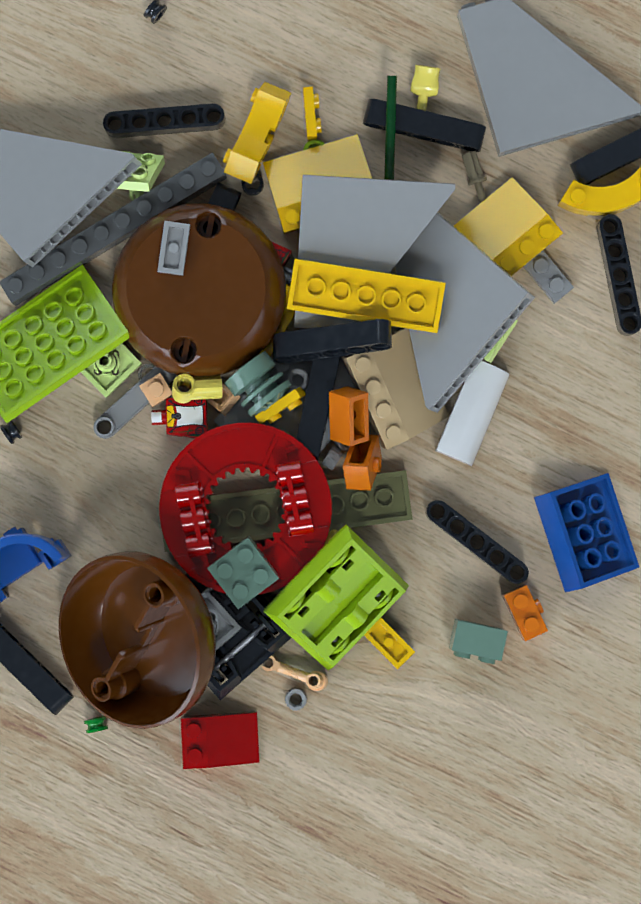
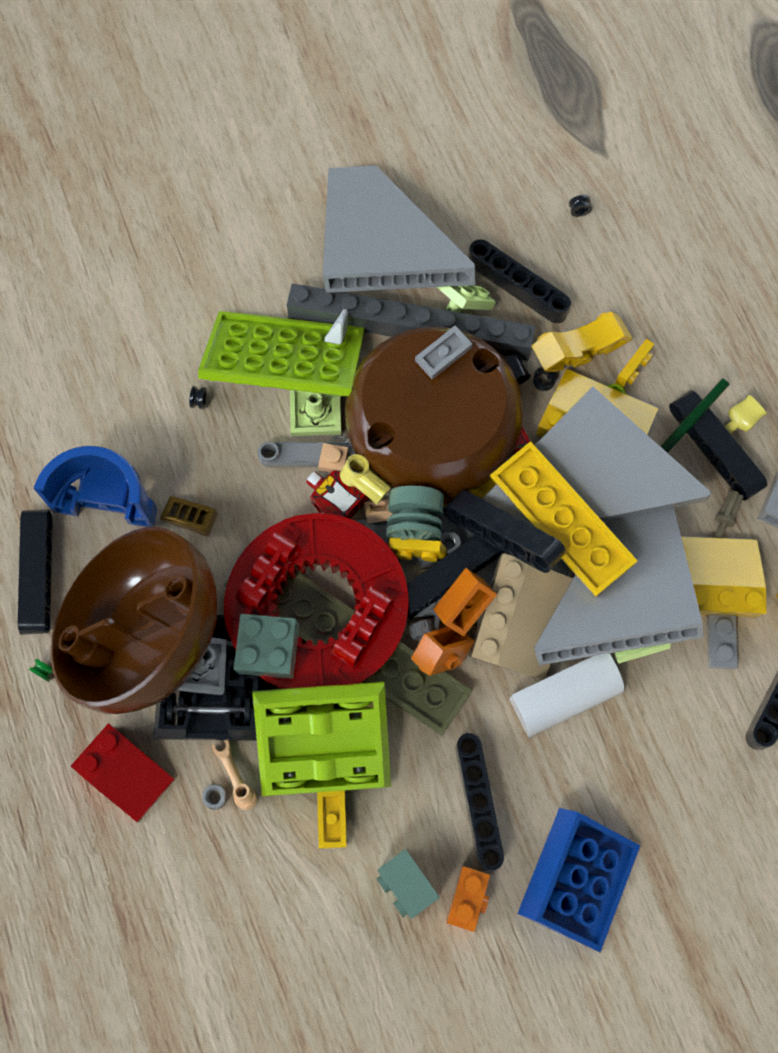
camera: 40 degrees right, 15 degrees down
none -> pearl gold slope [160,496,218,537]
none -> white slope [325,309,348,344]

